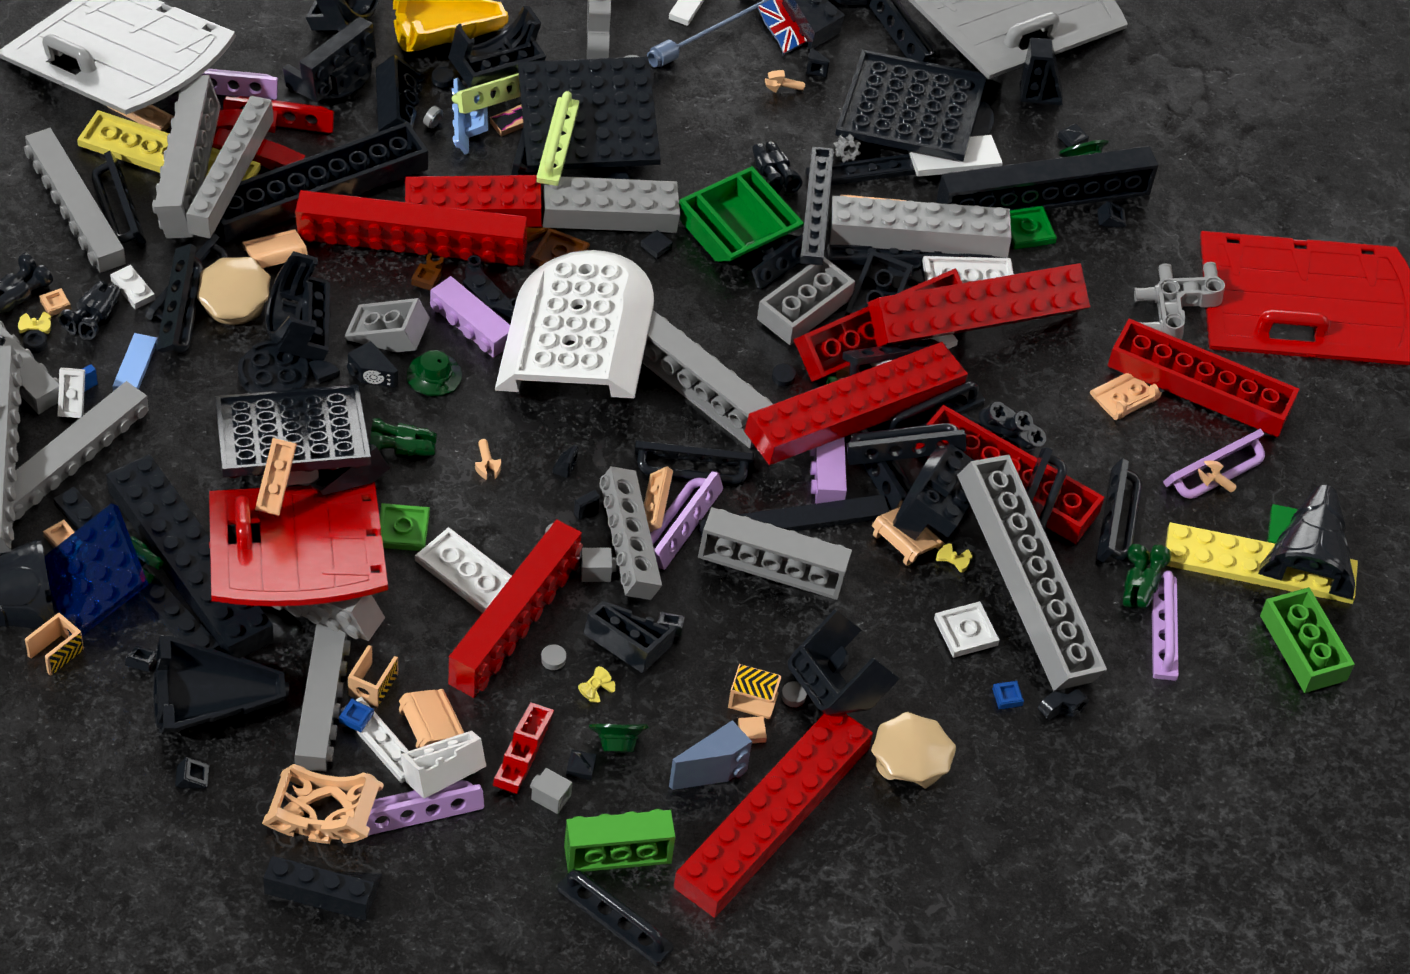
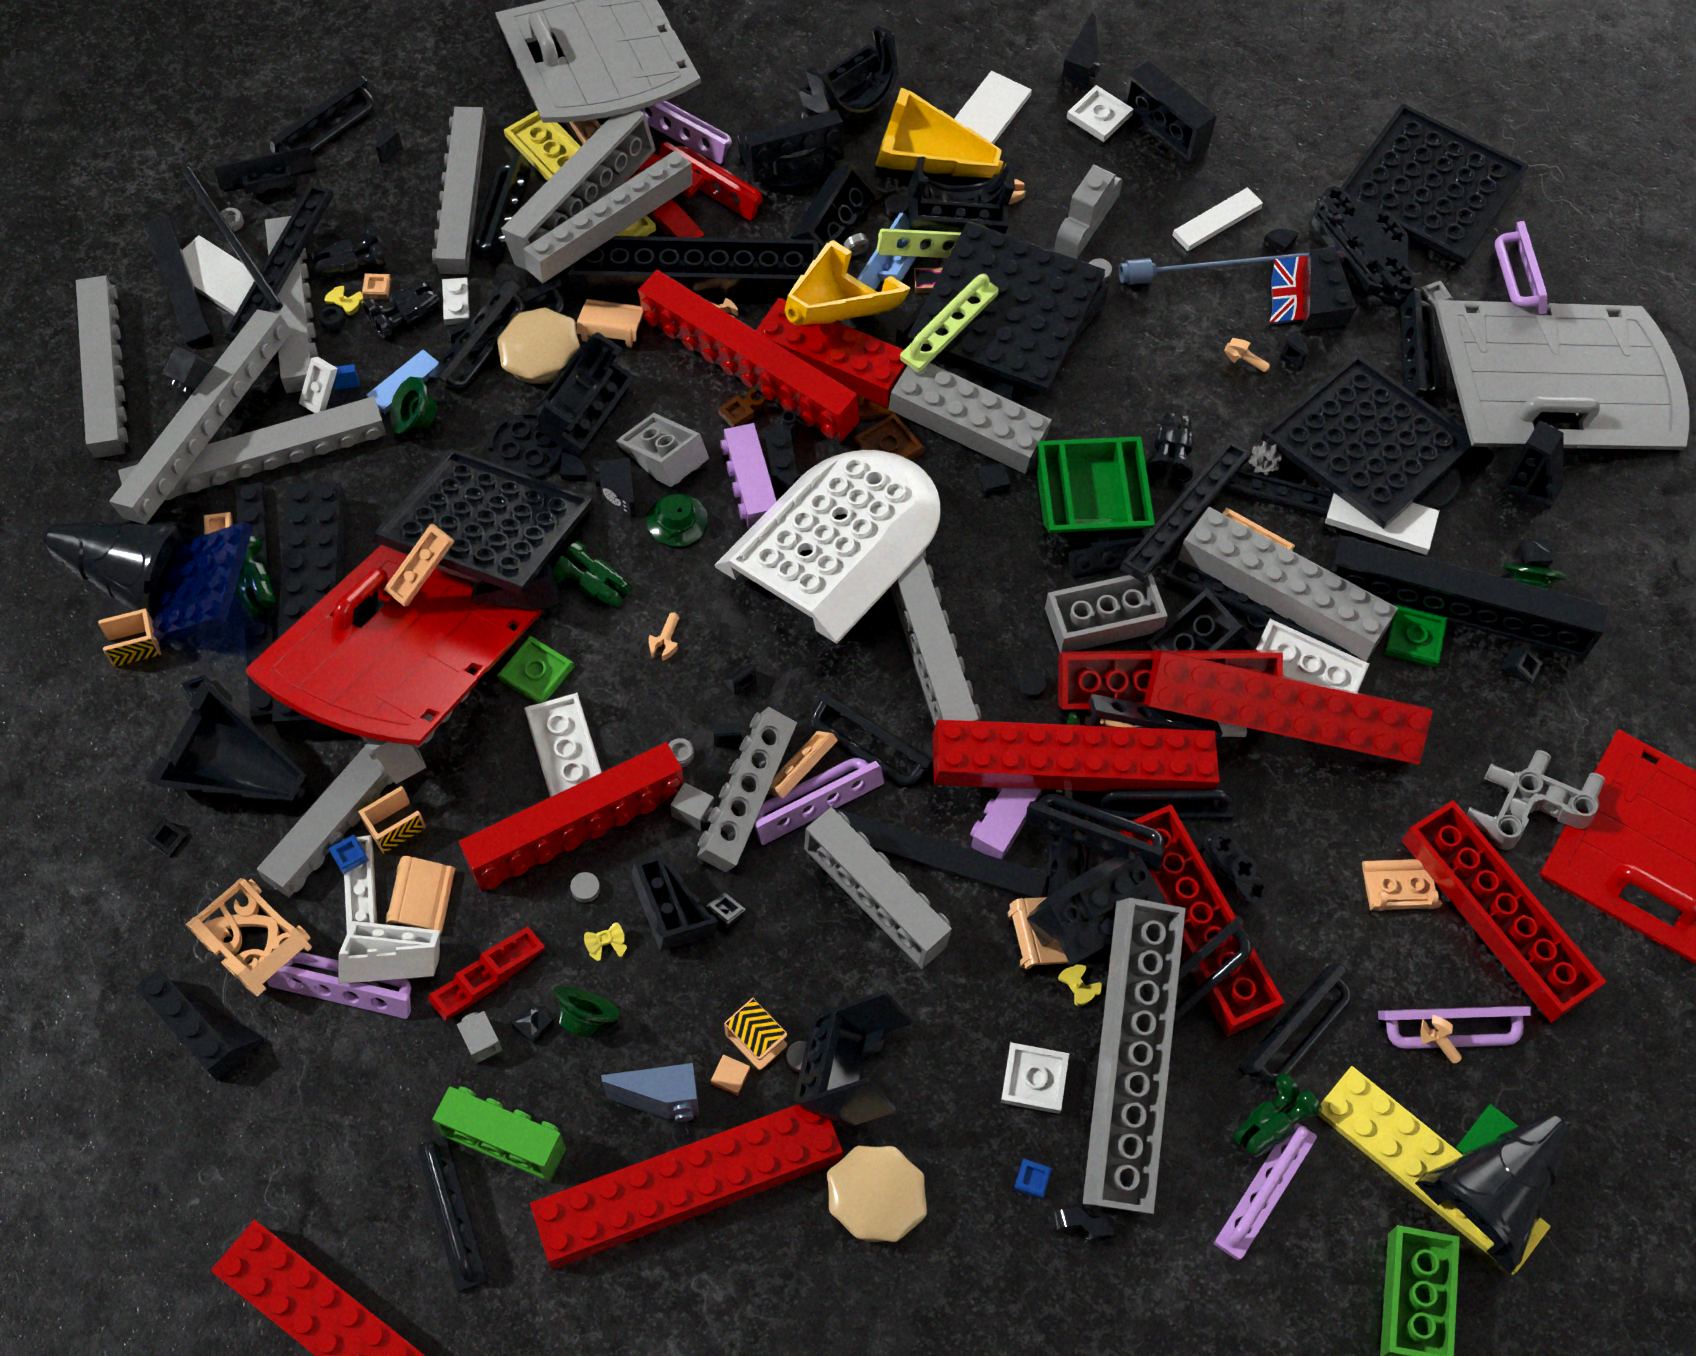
camera: 35 degrees right, 10 degrees up
none -> dark green hat [390,376,437,435]
none -> yellow cone [785,240,910,325]

